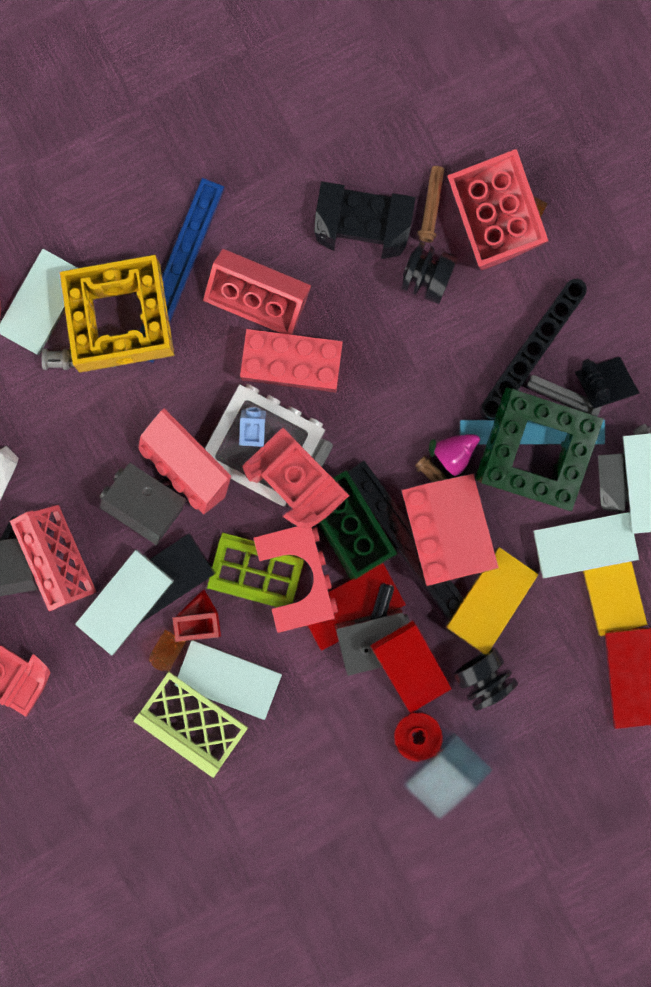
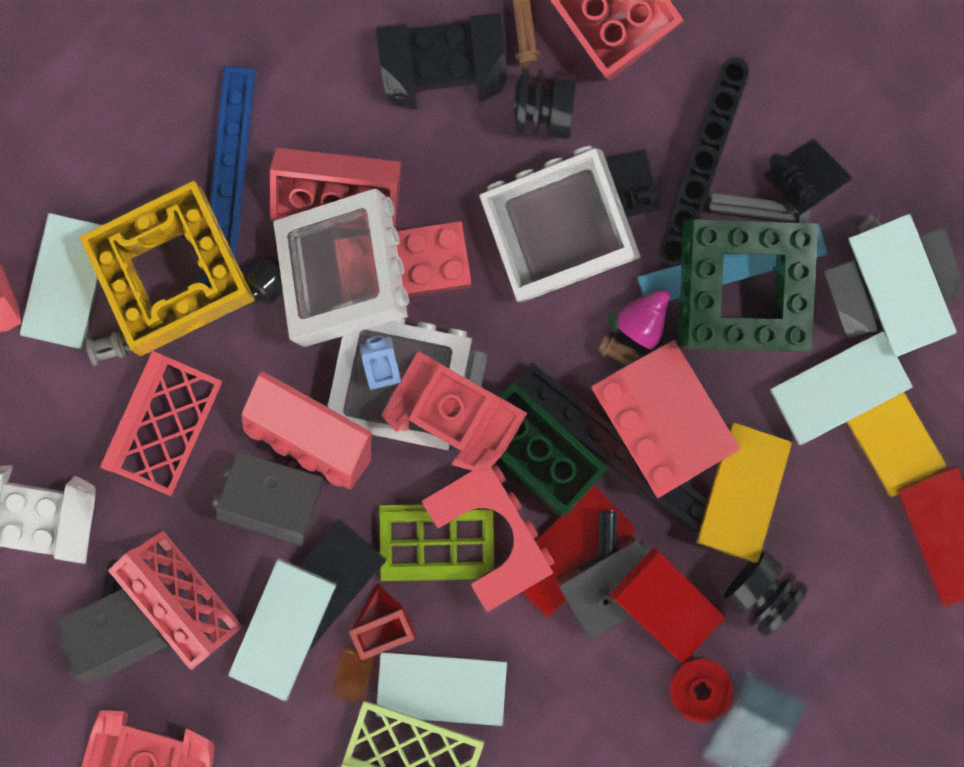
camera: 20 degrees left, 0 degrees up
none -> coral fence [100,351,223,496]
none -> black head [244,257,283,304]
none -> piece [273,188,409,347]
none -> clear piece [479,146,641,302]
none -> black hinge [586,149,660,224]

